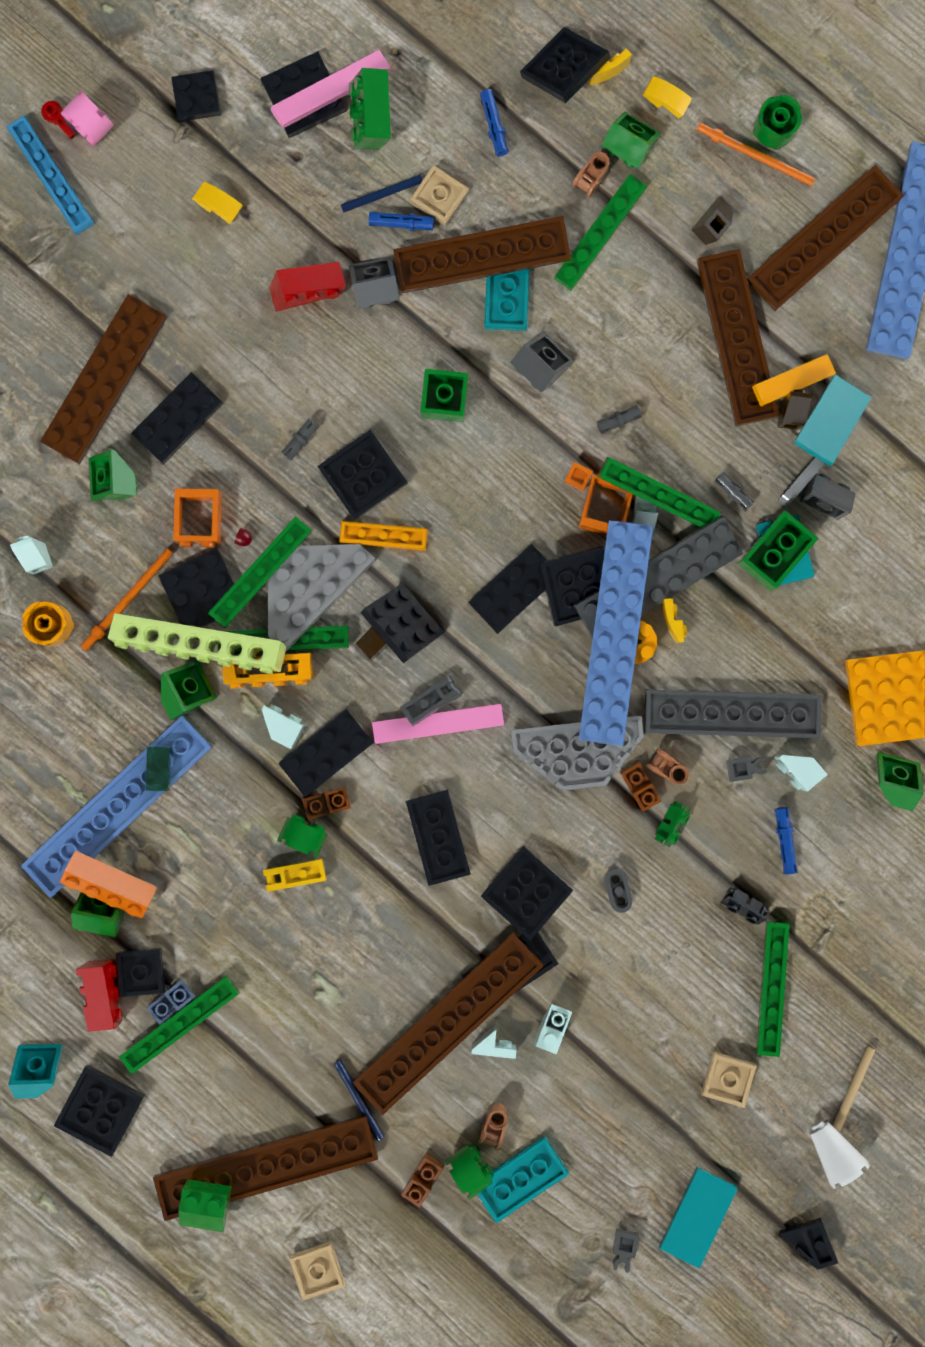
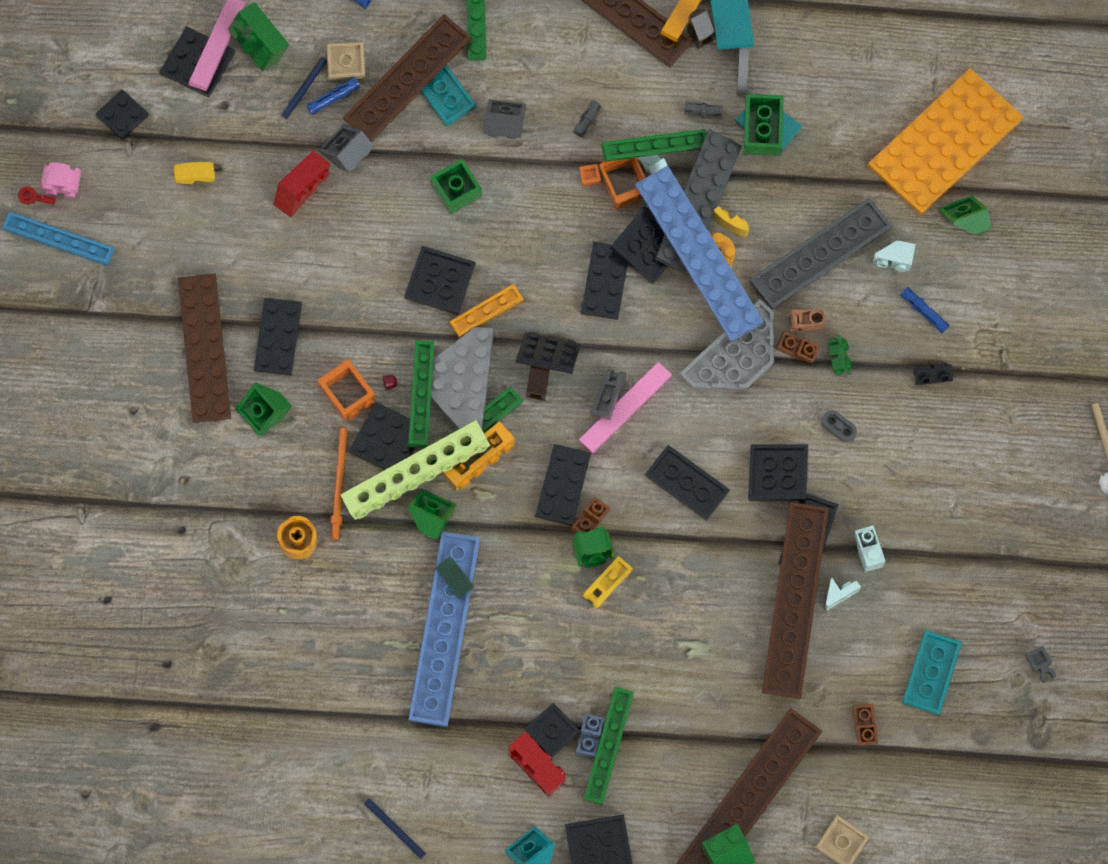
camera: 40 degrees left, 15 degrees down
light aqua slope [10,536,53,575] -> none
orange brick [59,851,157,919] -> none
green slope [71,892,125,938] -> none
light aqua slope [262,704,305,749] -> none
dark grey pin [281,418,319,461] -> none
dark blue bar [333,1059,385,1141] -> none
green brick [445,1144,494,1200] -> none
nougat piece [477,1103,508,1151] -> none
teal tile [659,1166,738,1269] -> none
tan plate [701,1051,757,1108] -> none
dark grey plate [726,757,767,782] -> none
green plate [756,921,790,1057] -> none
dark grey slope [799,474,855,520] -> none

